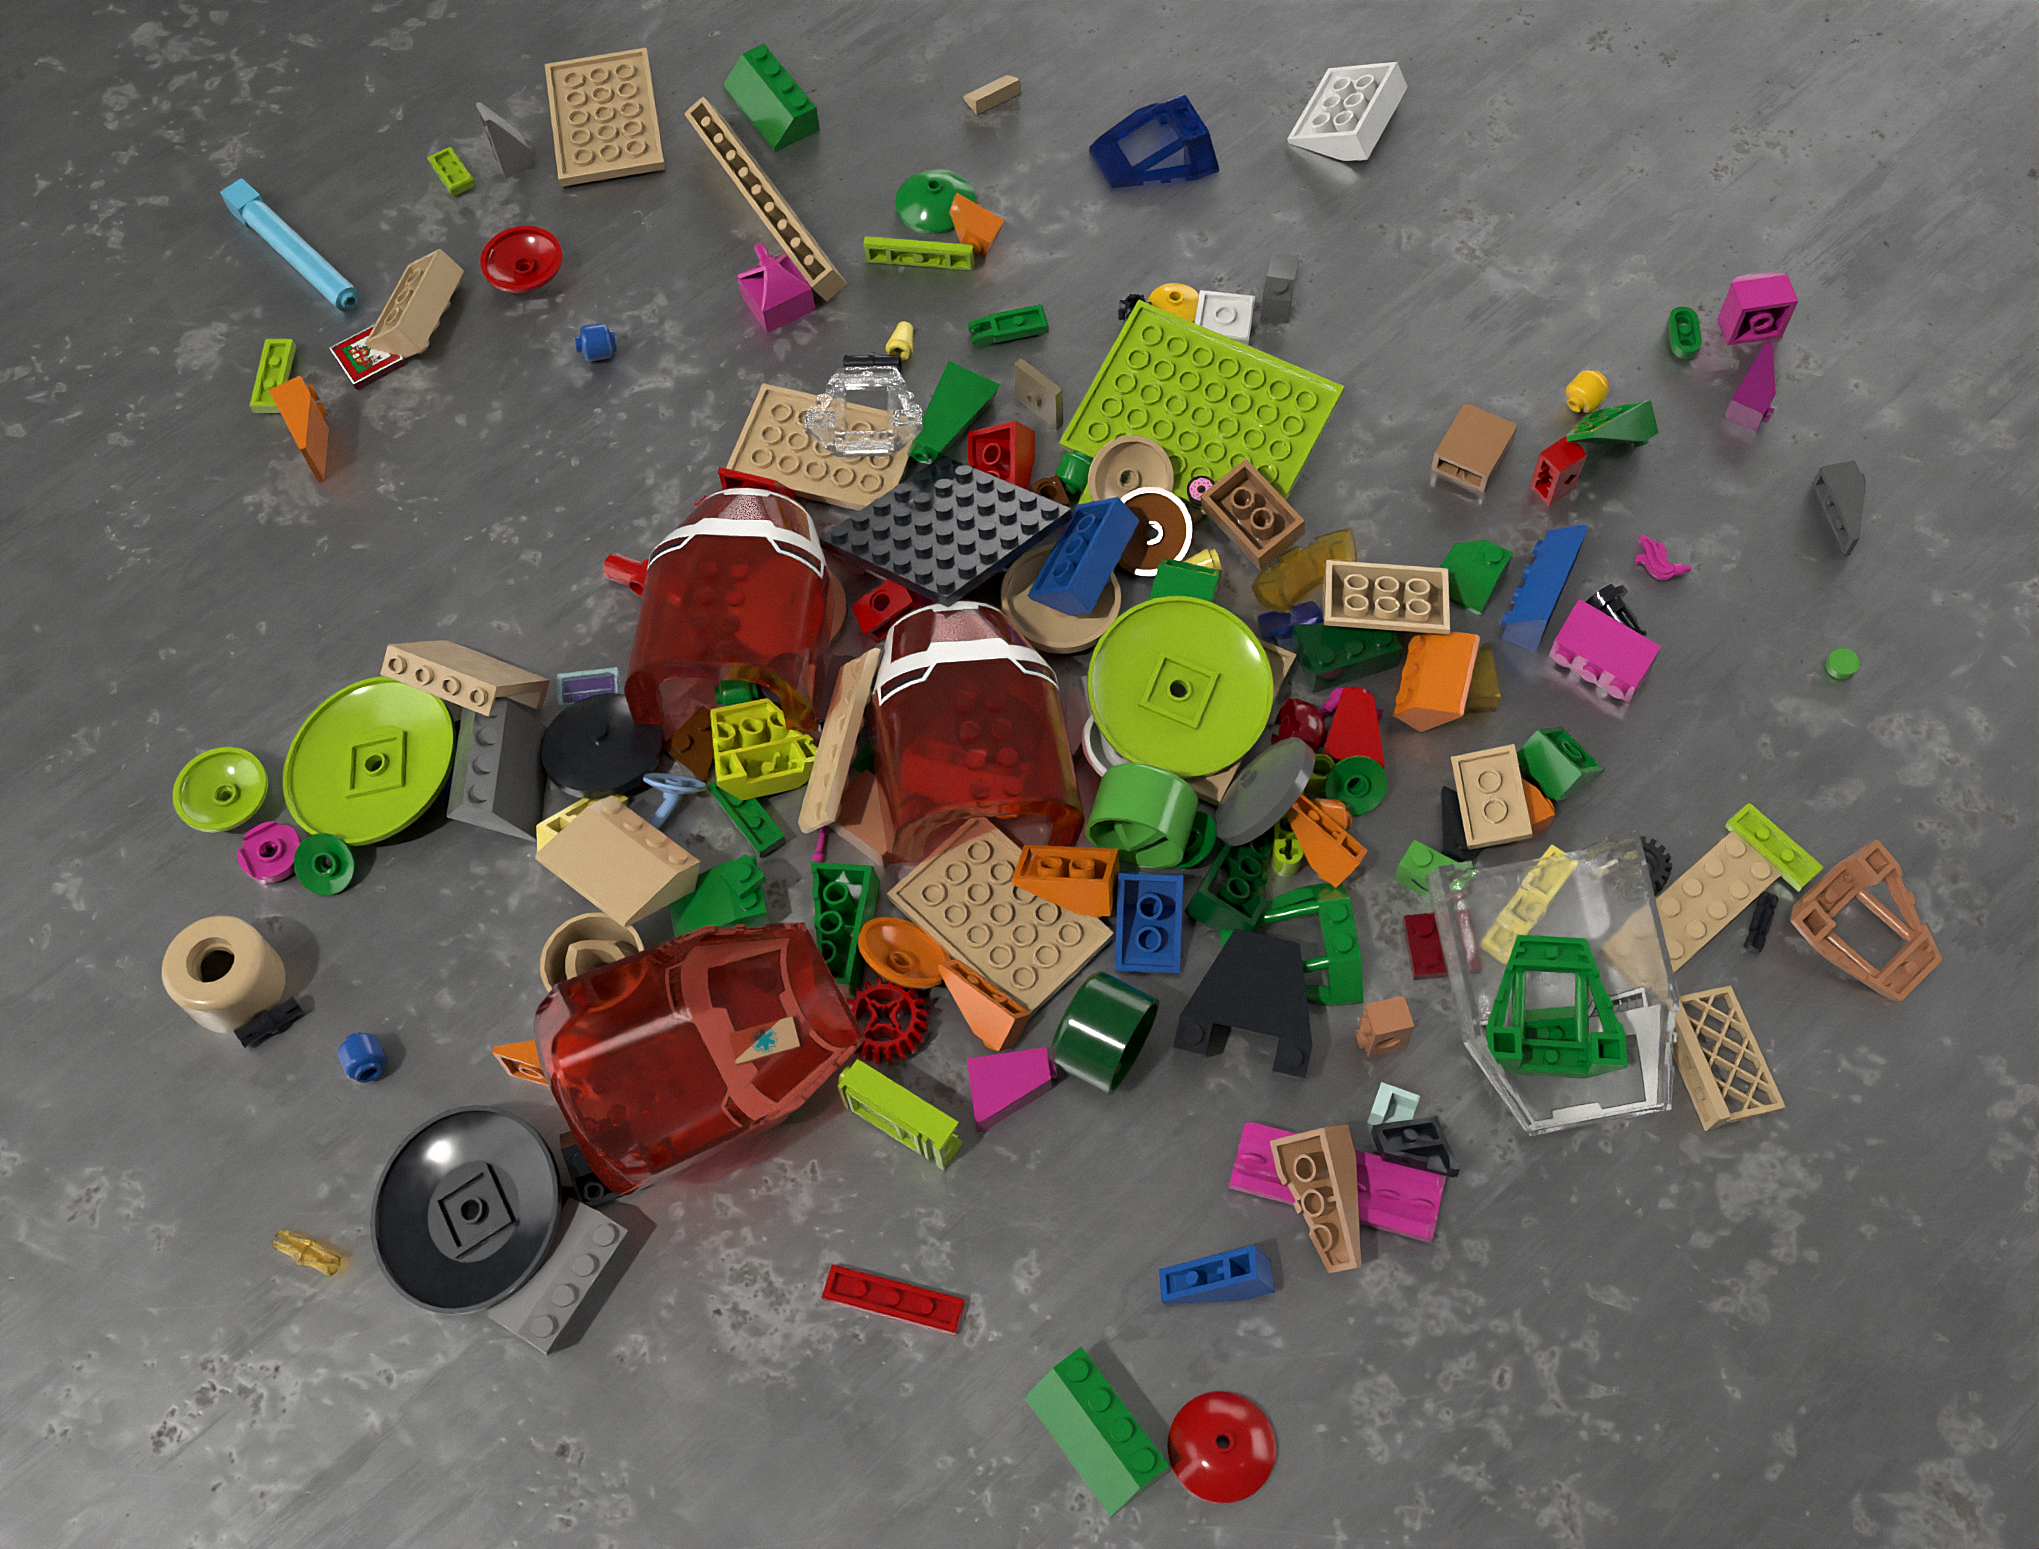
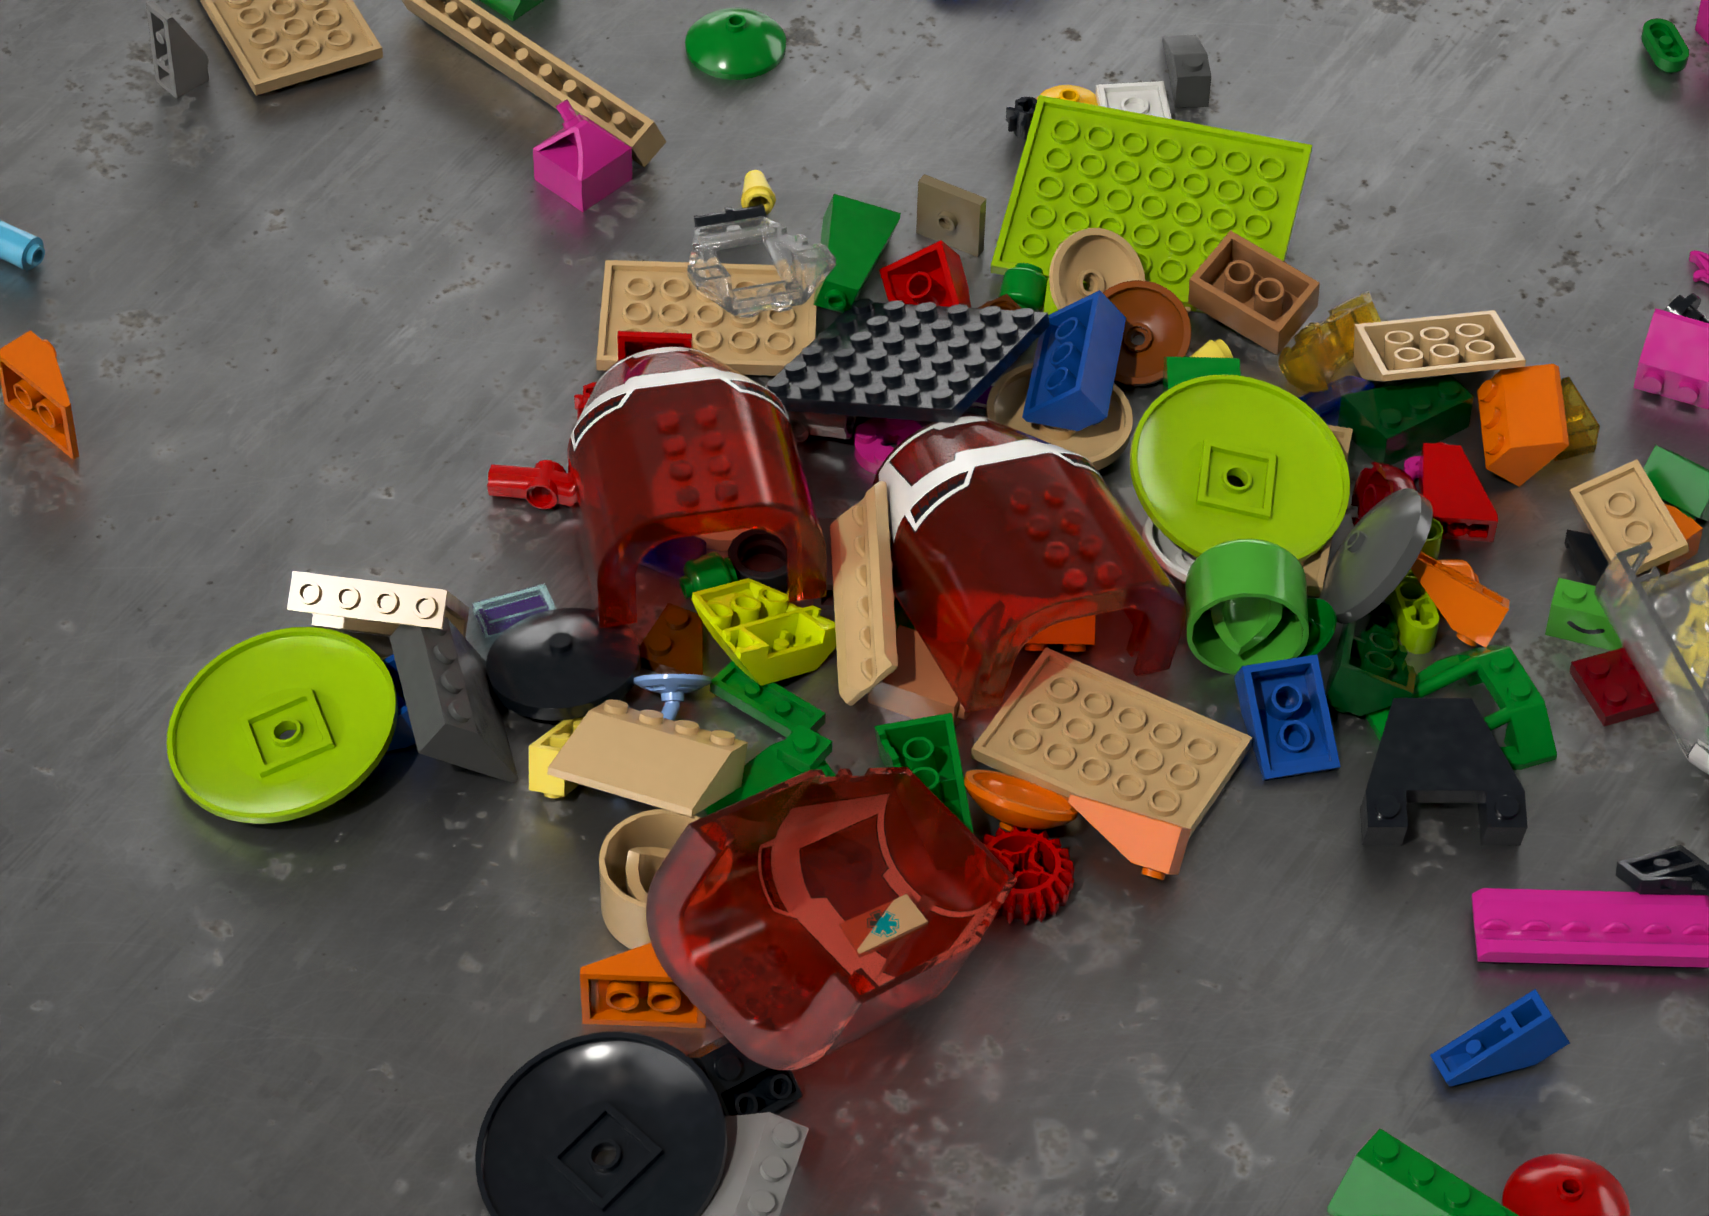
camera: 20 degrees left, 15 degrees down
tan piece [162,915,286,1033] -> none
lime dish [172,747,268,833] -> none
black pin [233,995,304,1048] -> none
dark pink plate [237,821,302,885] -> none
green dish [294,833,355,895] -> none
tile [329,325,406,390] -> none
blue head [337,1032,387,1083] -> none
tan slope [365,249,464,358] -> none
lime plate [427,146,476,197] -> none
red dish [480,226,563,293] -> none
blue head [574,323,617,362] -> none
dark pink hinge [812,825,827,863] -> none
red tile [821,1264,965,1336] -> none
lime door [838,1059,963,1170] -> none
red brick [851,579,926,644] -> none
lime plate [863,236,974,271] -> none
orange slope [949,193,1005,258] -> none
dark pink slope [967,1047,1057,1133] -> none
green hinge [968,304,1049,348] -> none
orange slope [1012,845,1120,917] -> none
dark green piece [1050,971,1160,1095] -> none
tile [1187,476,1215,507] -> none
medium nougat wedge [1270,1124,1361,1273] -> none
green dish [1324,756,1388,815] -> none
nougat brick [1355,996,1415,1058] -> none
light aqua panel [1367,1082,1420,1125] -> none
medium nougat brick [1431,403,1518,493] -> none
green slope [1439,540,1513,616] -> none
blue slope [1500,524,1589,652] -> none
red brick [1530,436,1587,506] -> none
yellow head [1565,370,1609,413] -> none
green wedge [1566,400,1659,448] -> none

